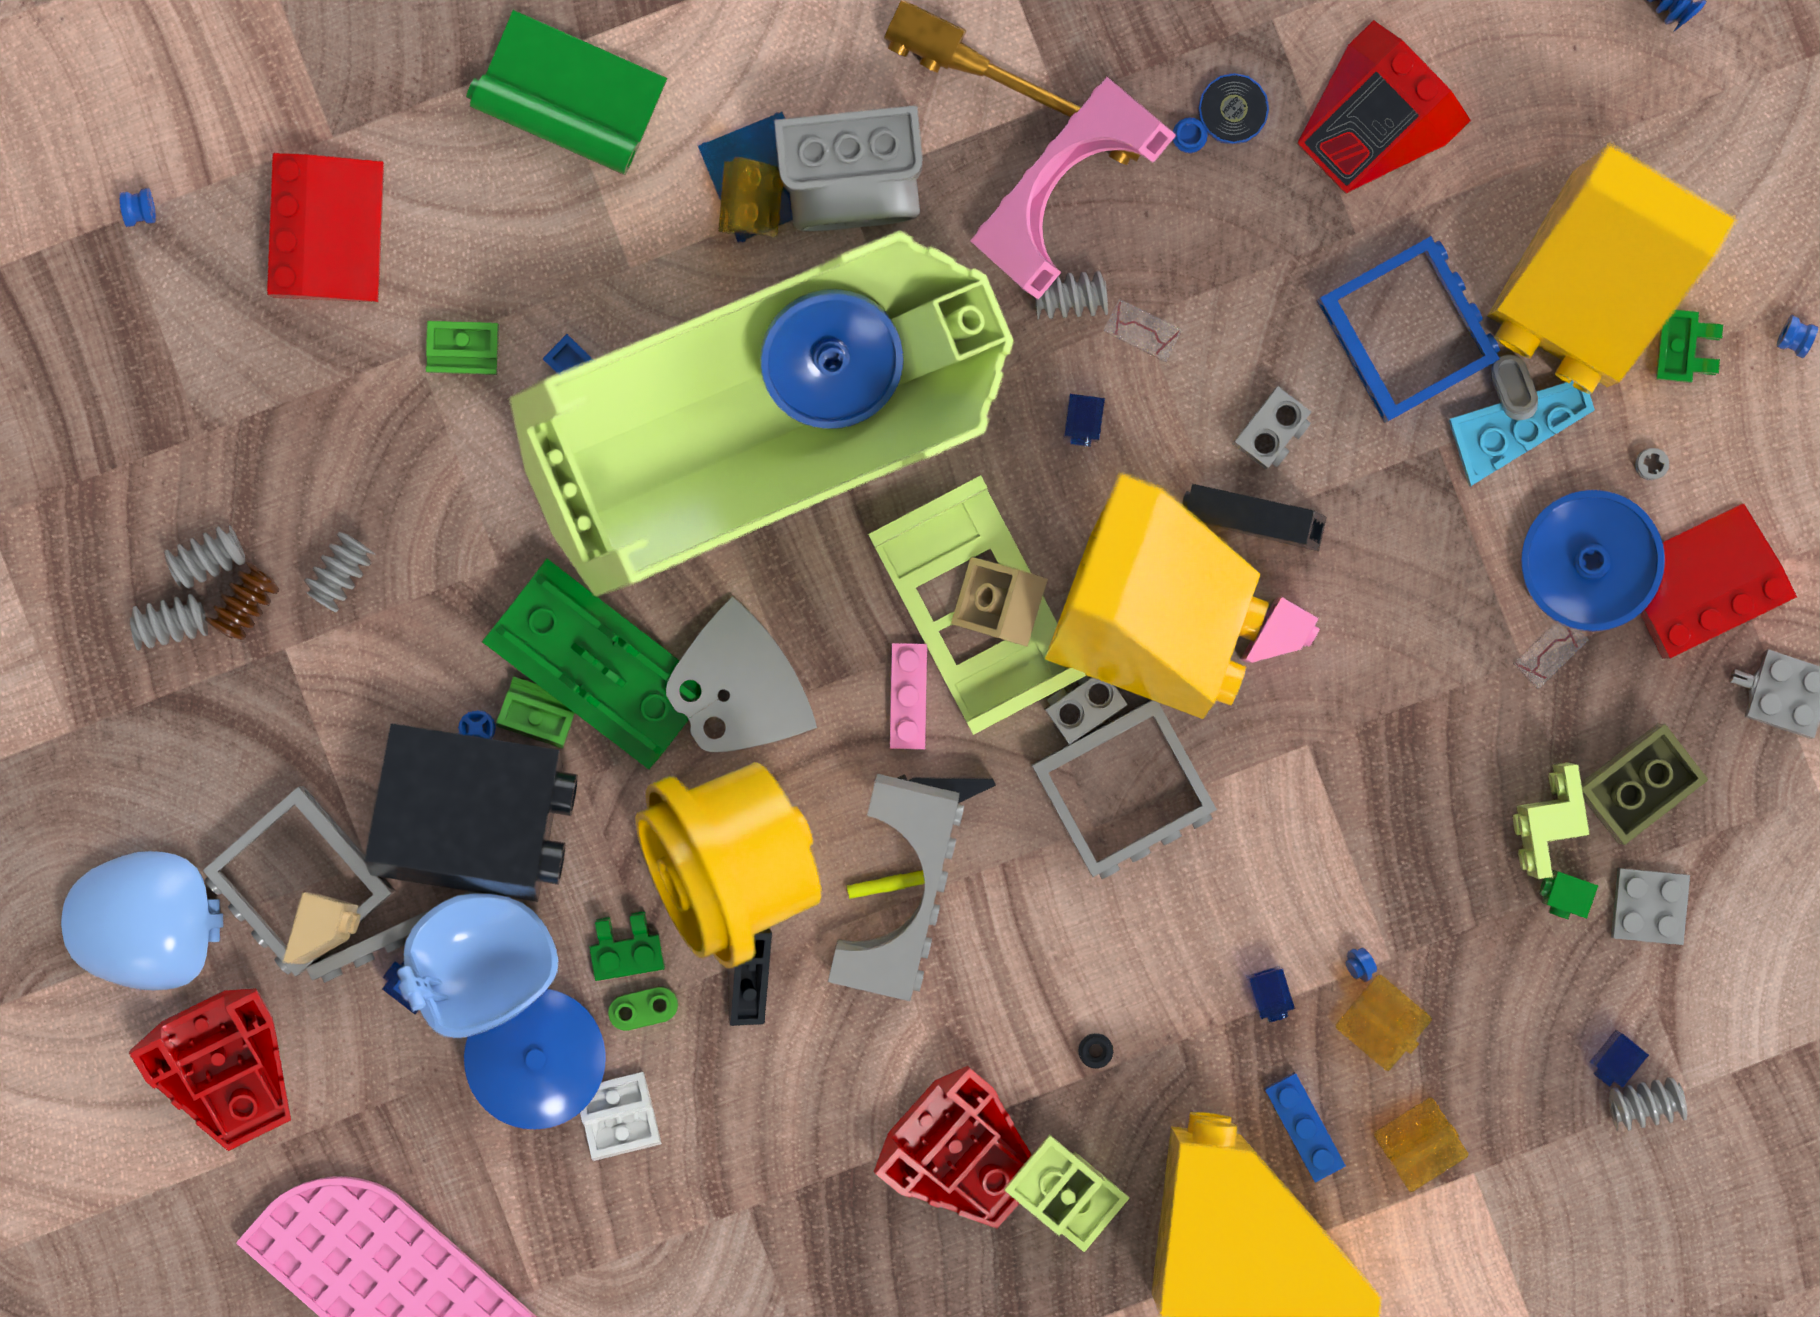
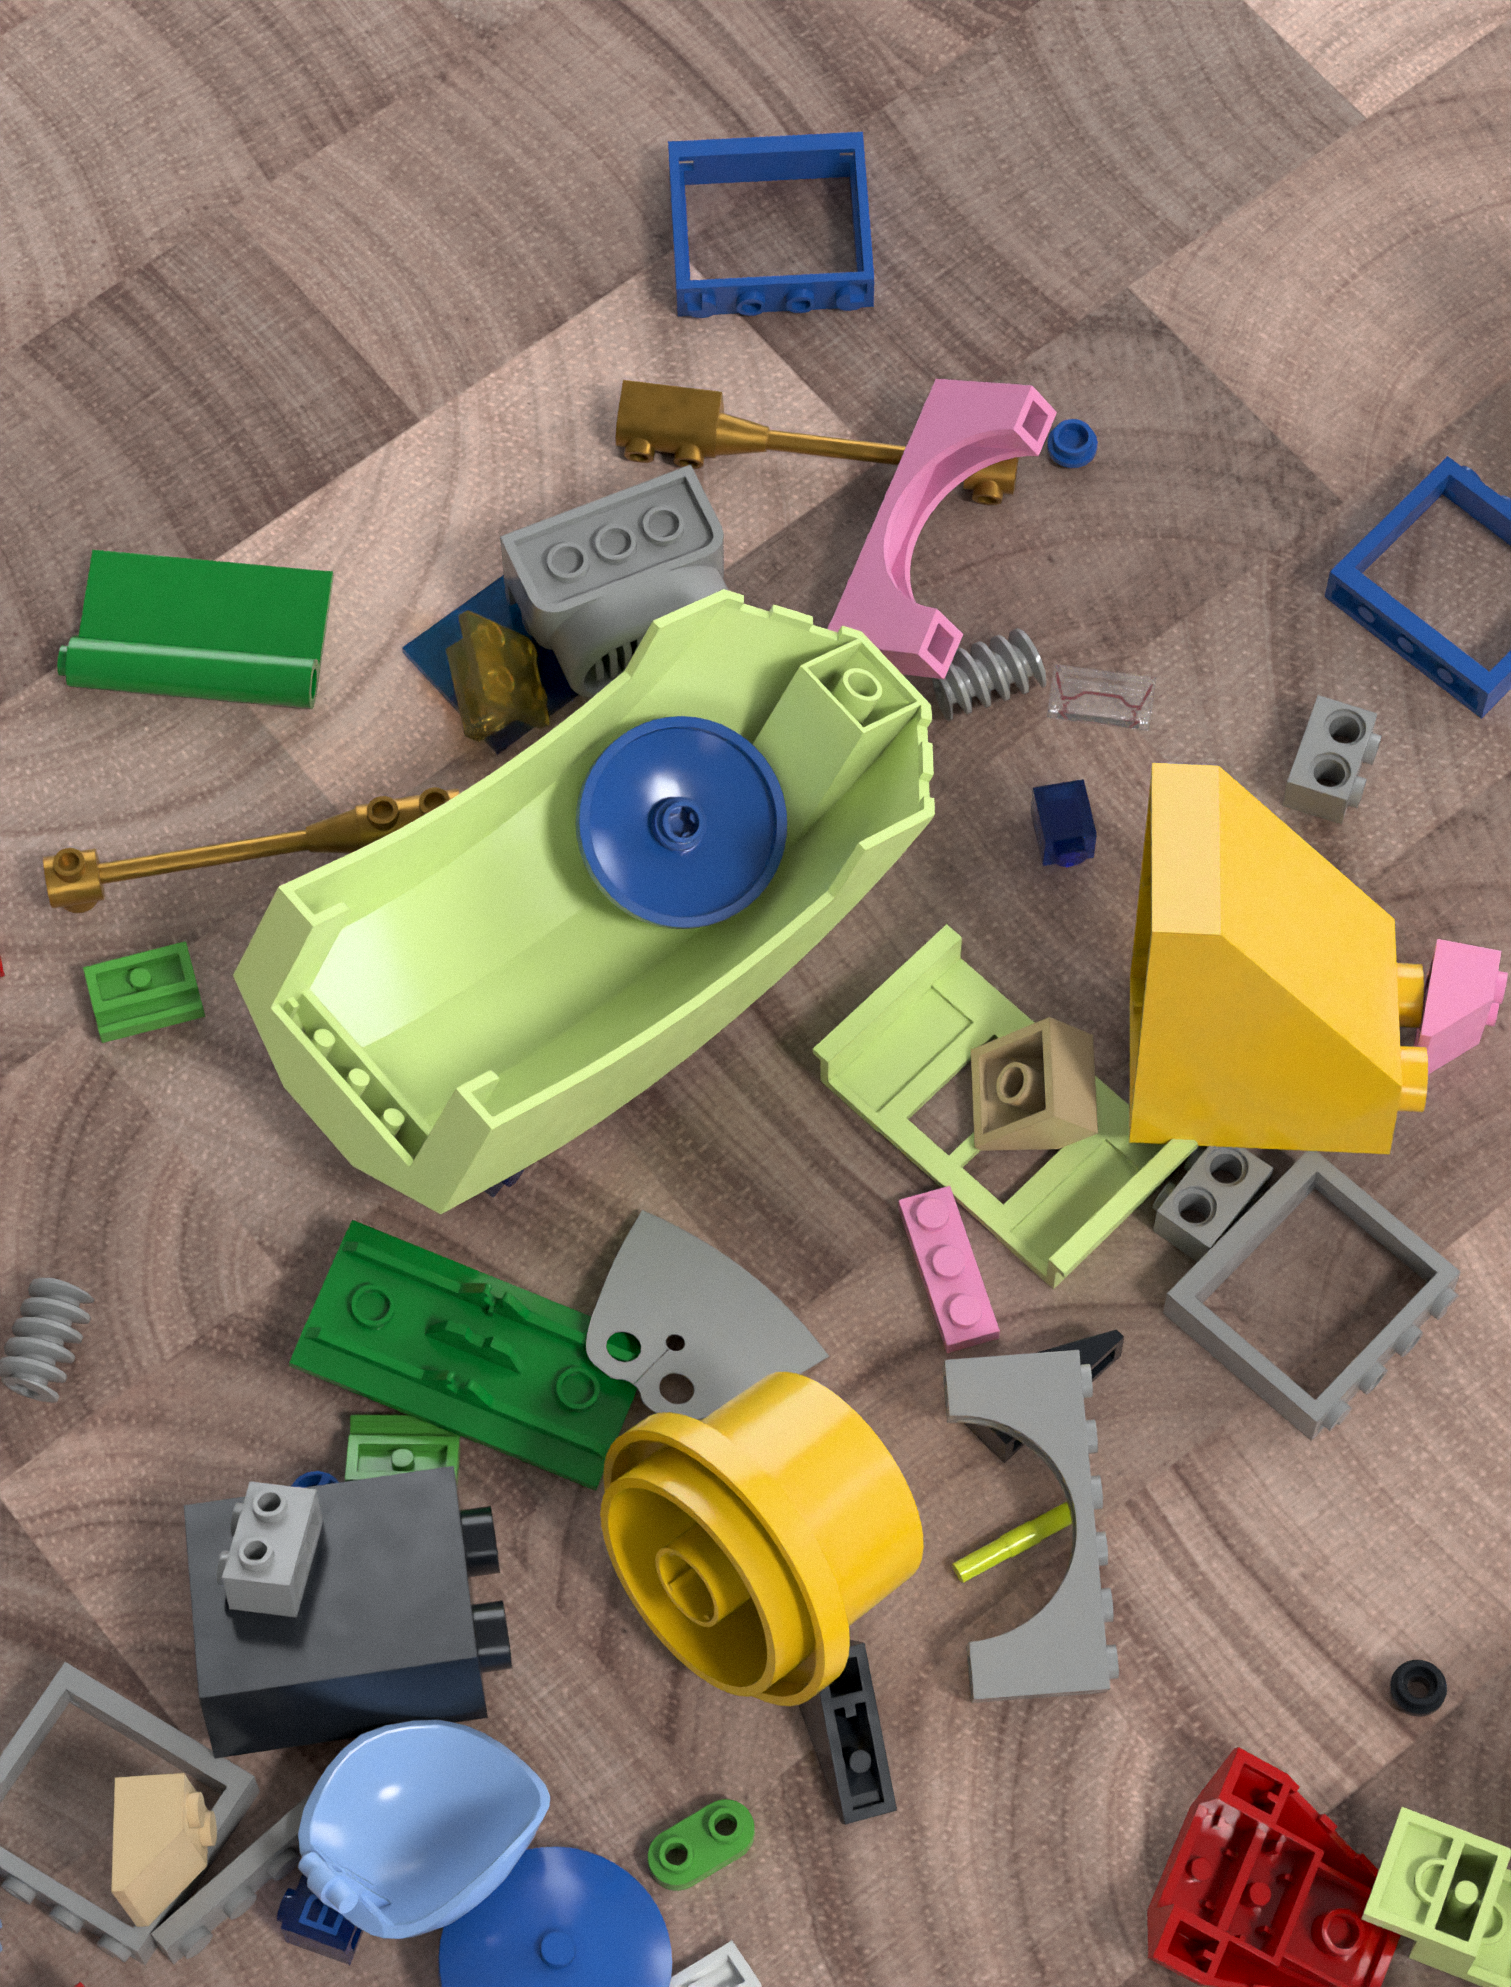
camera: 15 degrees left, 25 degrees down
green plate [589,911,665,981] -> none
black slope [1182,484,1327,551] -> none
black tile [1198,73,1269,144] -> none
red wedge [1297,20,1471,194] -> none
none -> pearl gold bar [43,787,460,913]
none -> light grey brick [217,1482,323,1617]

